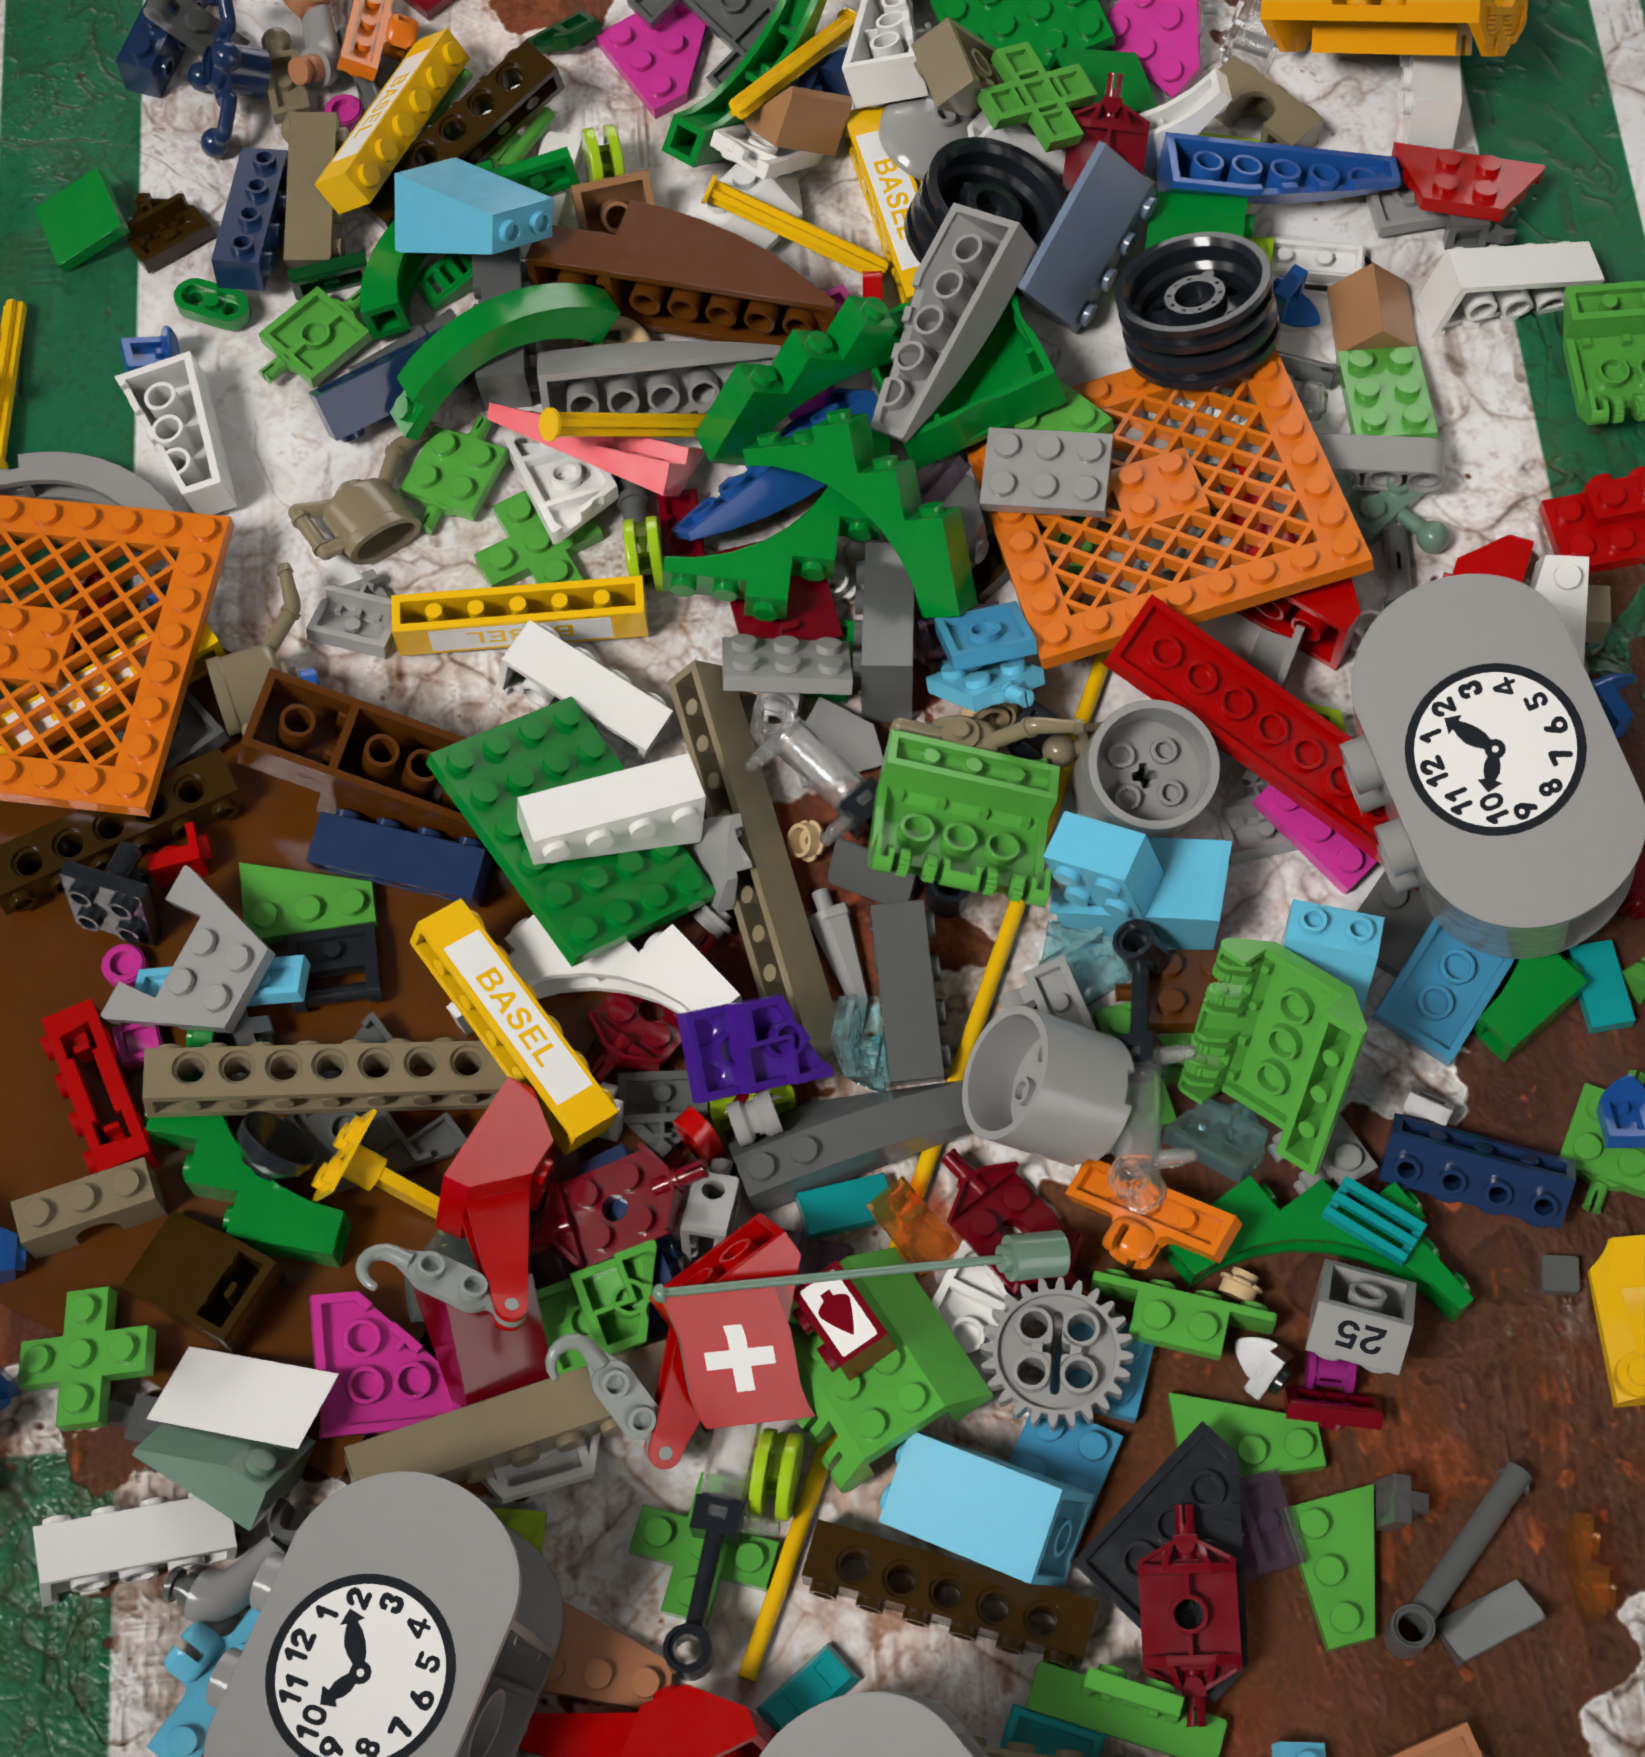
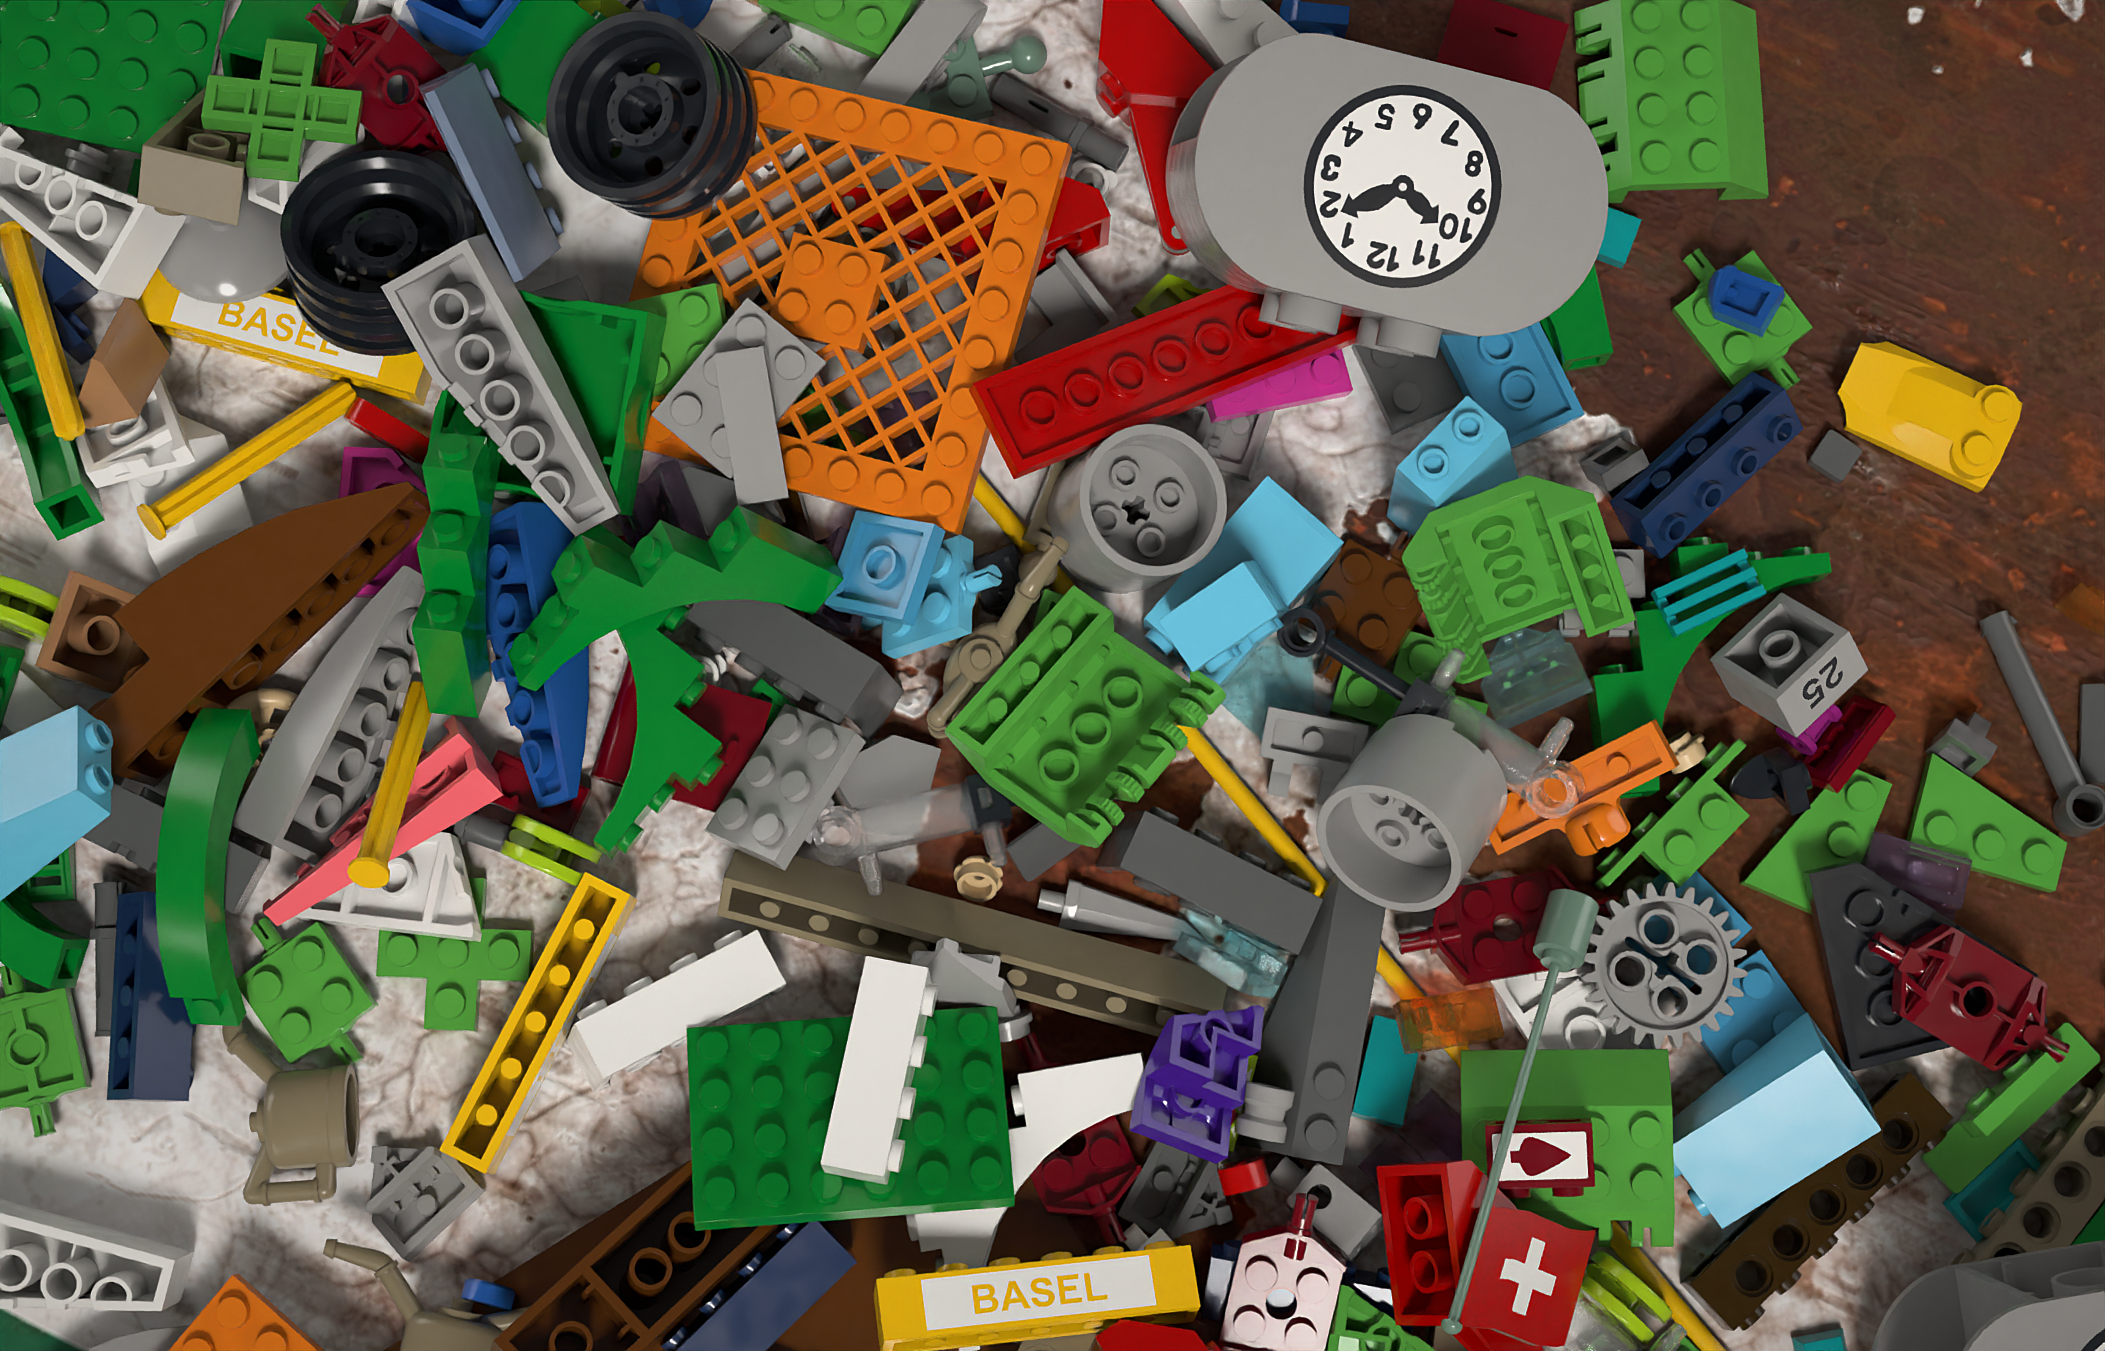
camera: 65 degrees left, 15 degrees up
none -> light grey tile [713,346,789,506]

